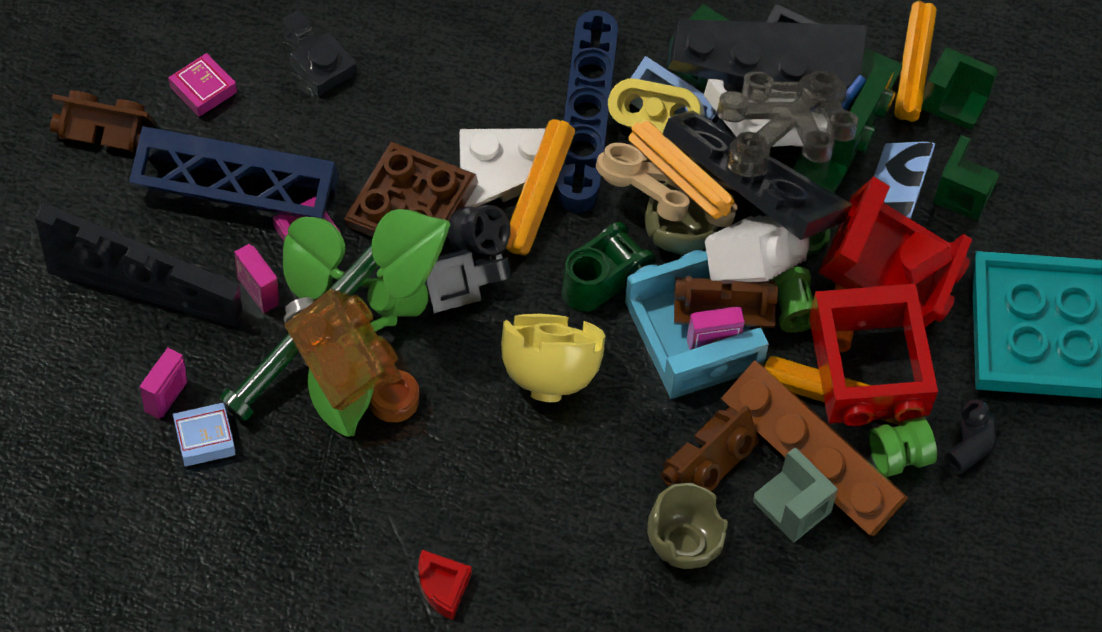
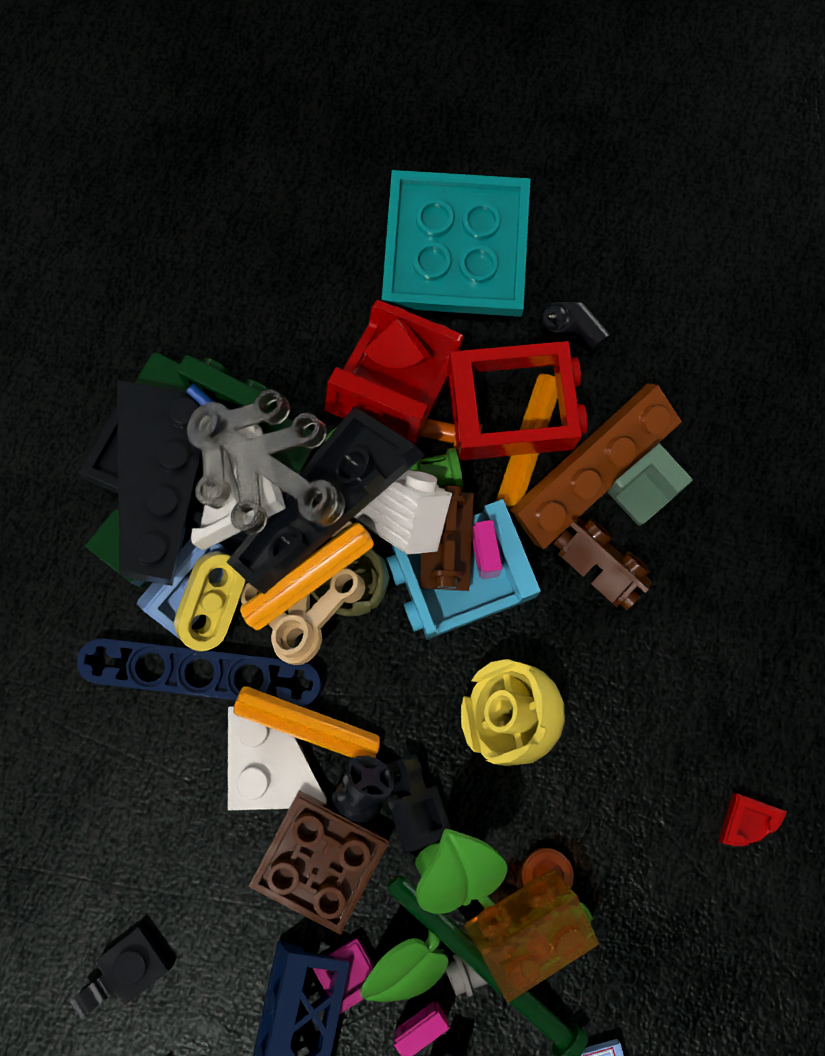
camera: 85 degrees left, 20 degrees up
dark green piece [561,222,656,312] -> none
olive hair [647,482,728,569] -> none
bright green wheel [868,417,937,477] -> none
slope [874,142,935,219] -> none
light orange axle [894,1,937,122] -> none
dark green panel [922,47,998,129] -> none
dark green panel [933,135,999,221] -> none

